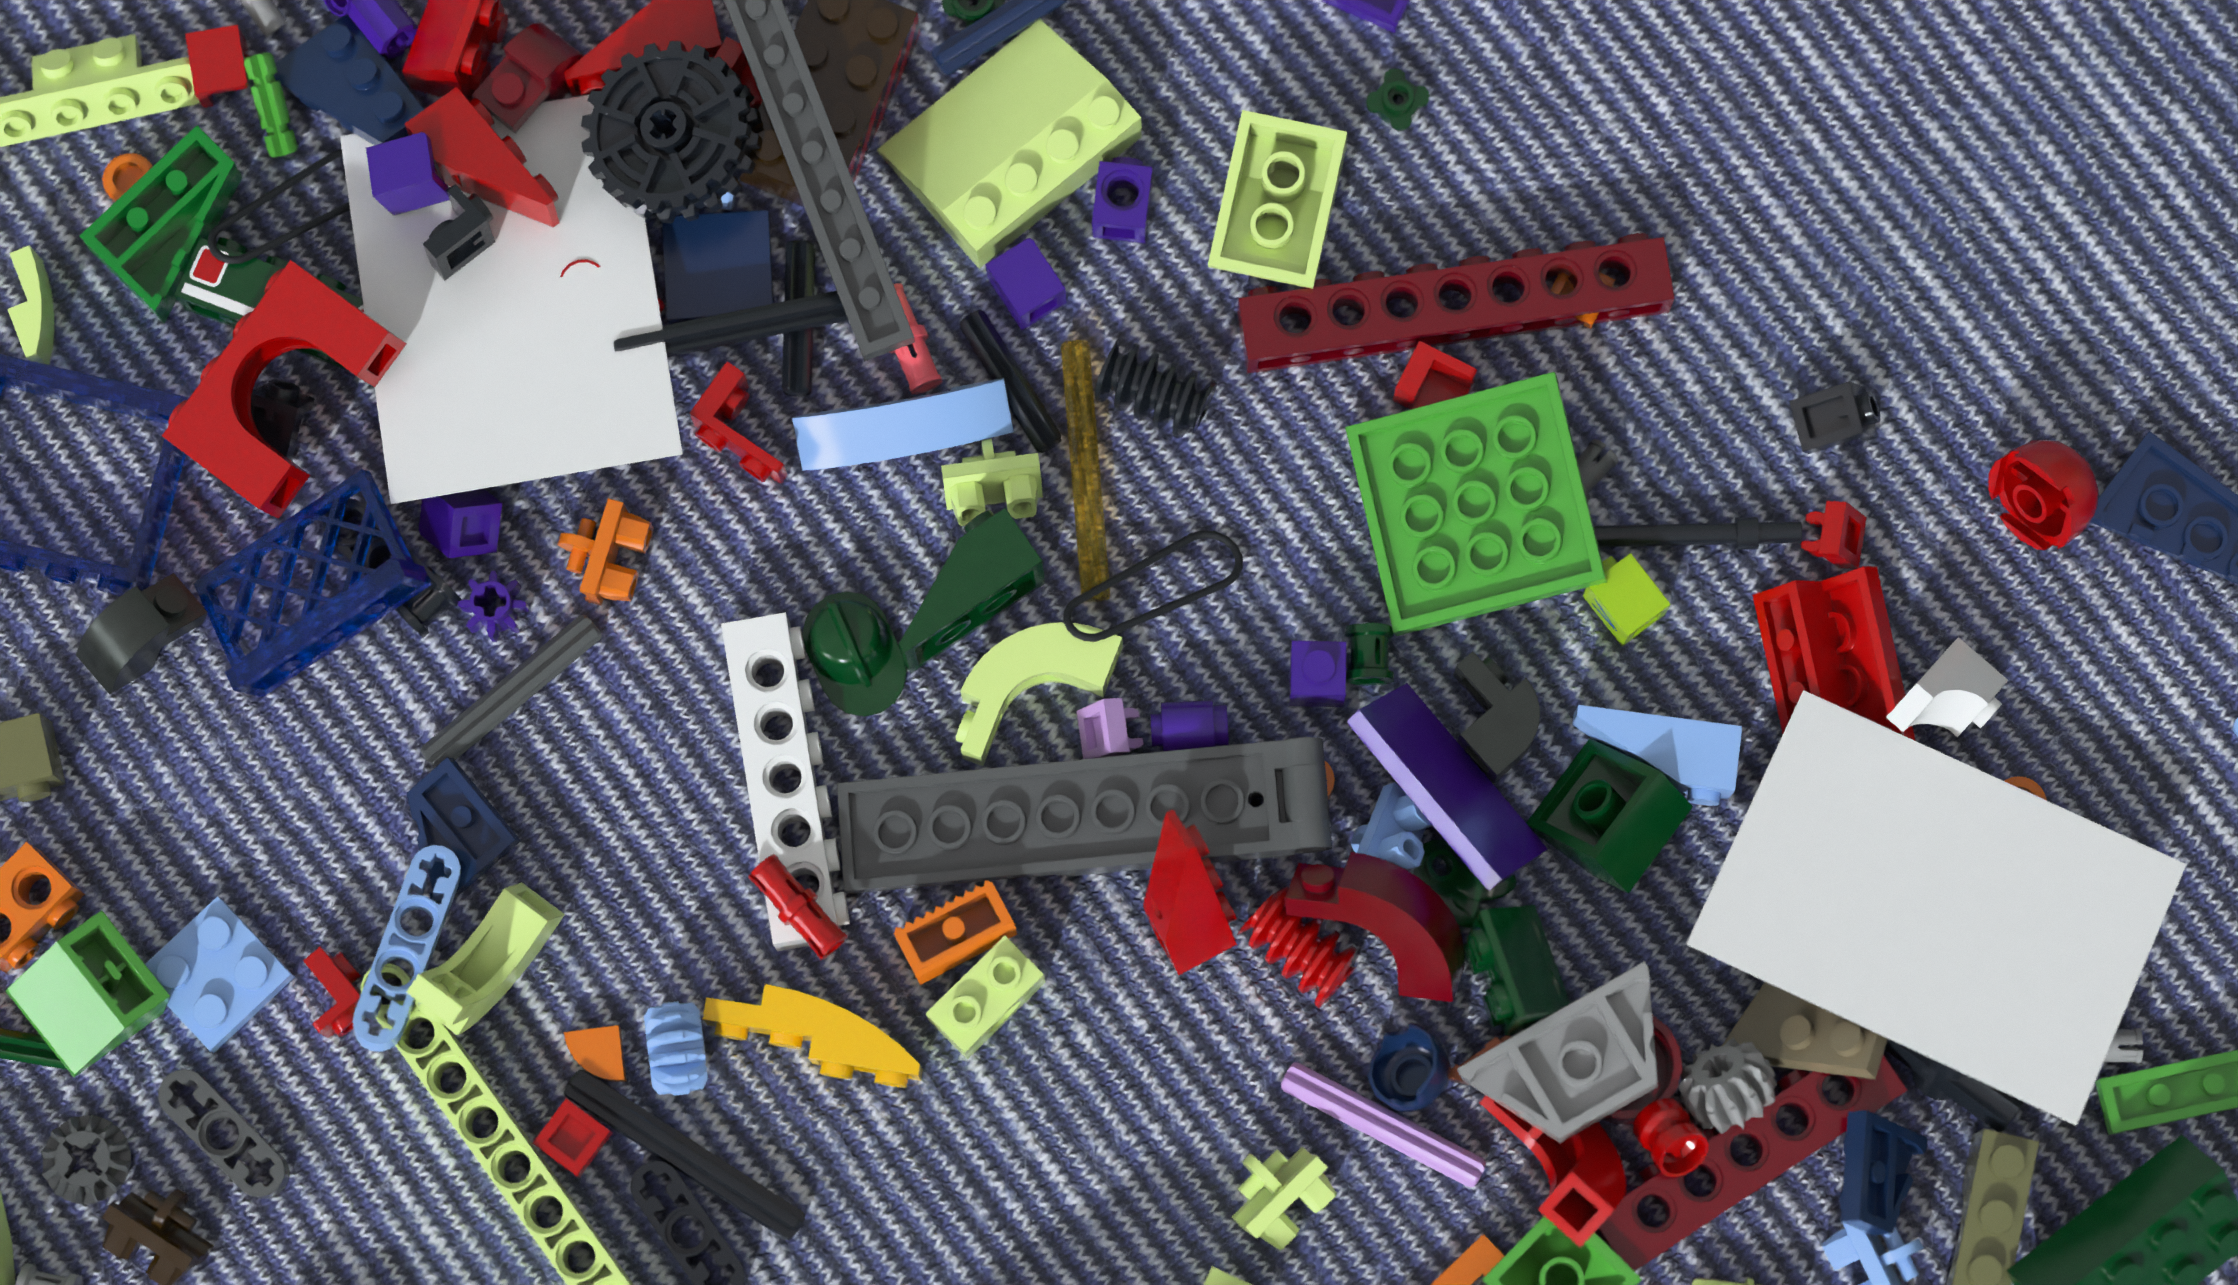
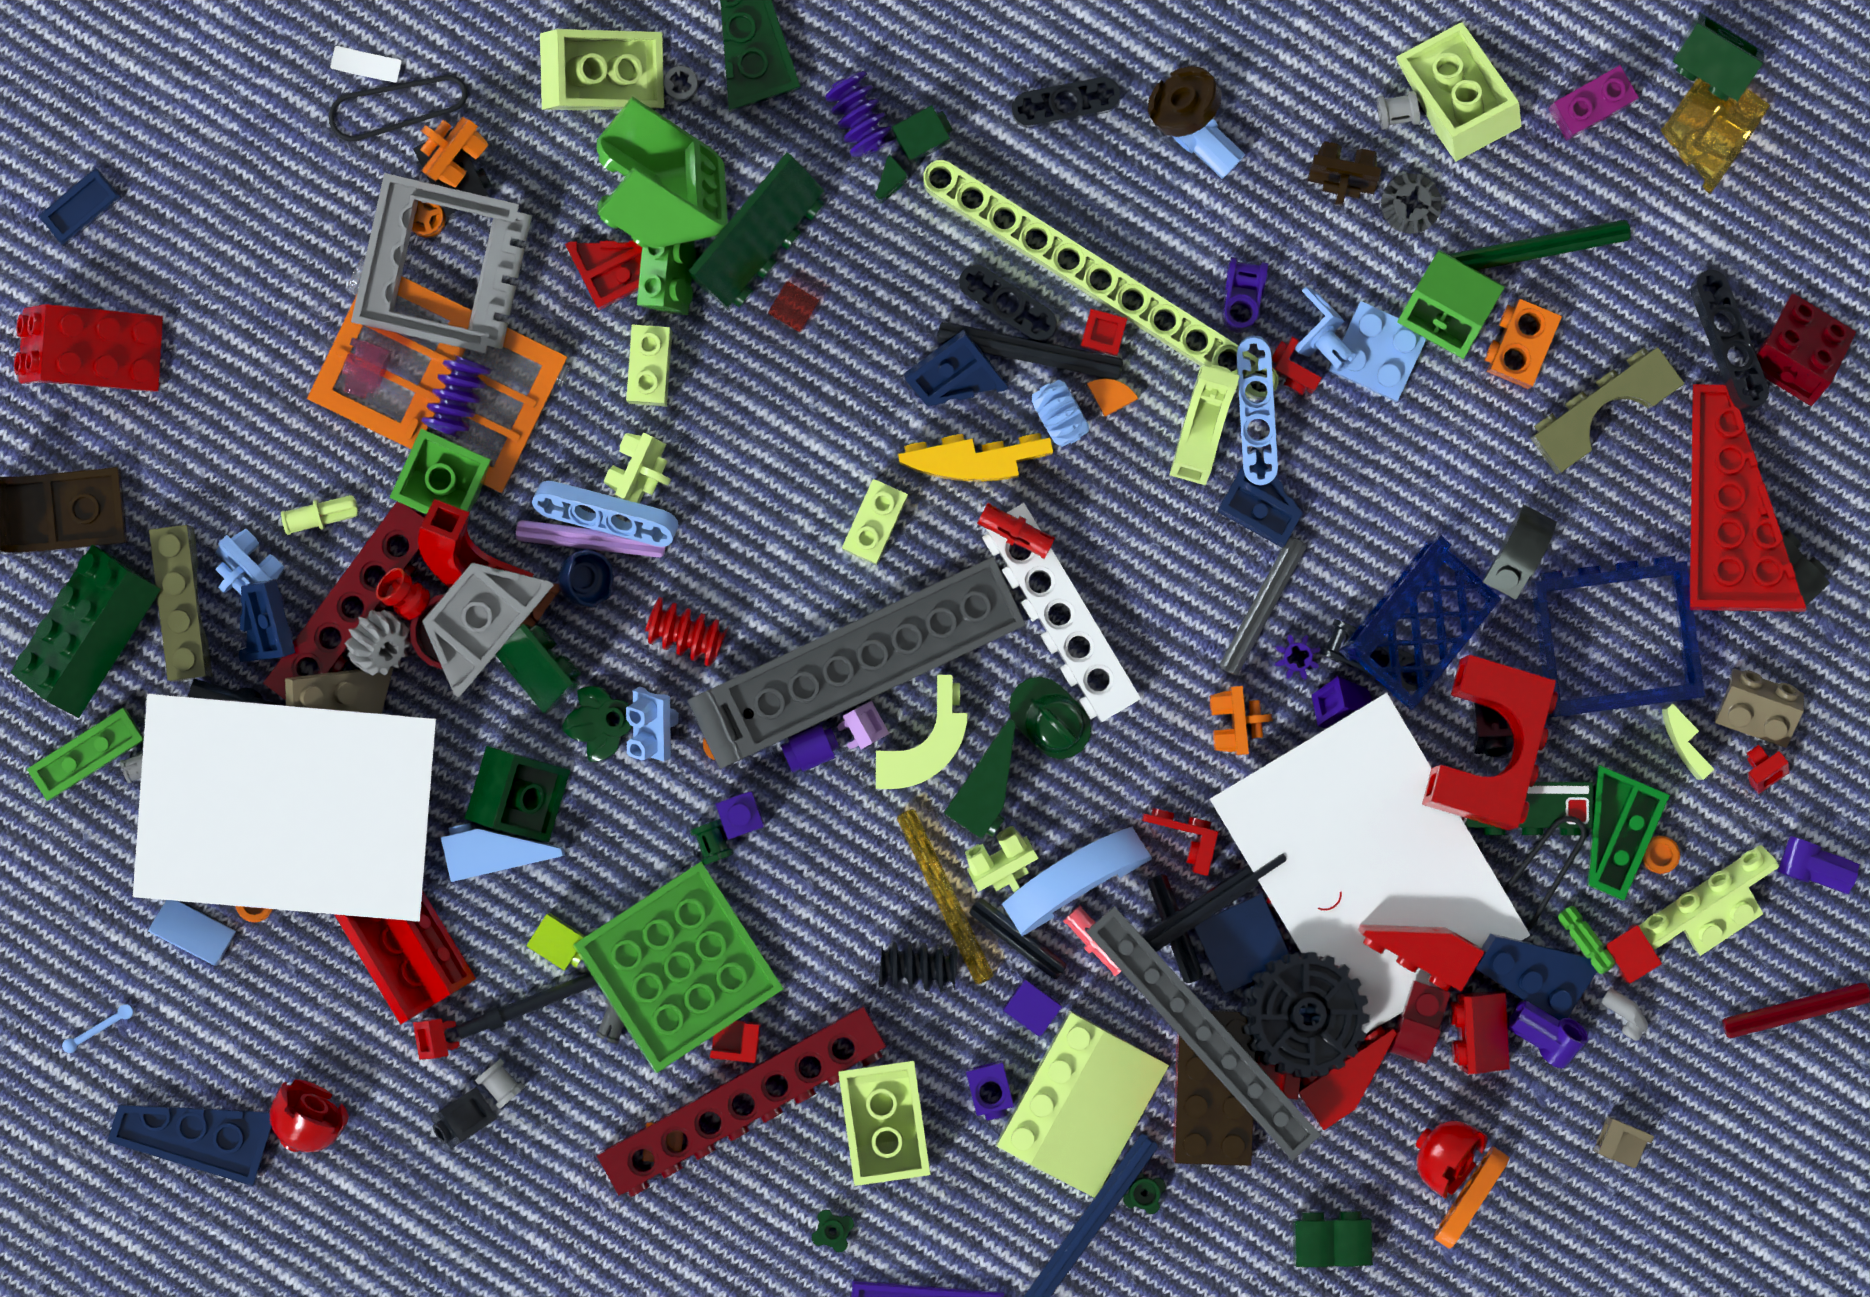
camera: 155 degrees right, 10 degrees up
dark grey beam [158,1069,290,1199] -> none
dark purple panel [366,132,450,216] -> none
black bracket [423,184,495,281] -> none
orange brick [894,880,1017,985] -> none
black piece [1063,530,1243,642] -> none
red slope [1143,809,1237,975] -> none
dark red arch [1285,852,1465,1002] -> none
dark purple tile [1347,683,1547,891] -> none
pearl dark grey brick [1453,651,1540,784] -> none
white arch [1886,637,2008,737] -> none
none -> light blue slope [148,900,236,966]
none -> light grey bush [475,1058,525,1109]
none -> light blue beam [532,481,679,547]
none -> dark blue wing [903,330,1008,407]
none -> dark purple piece [1222,257,1268,333]
none -> light blue bracket [1295,287,1356,371]

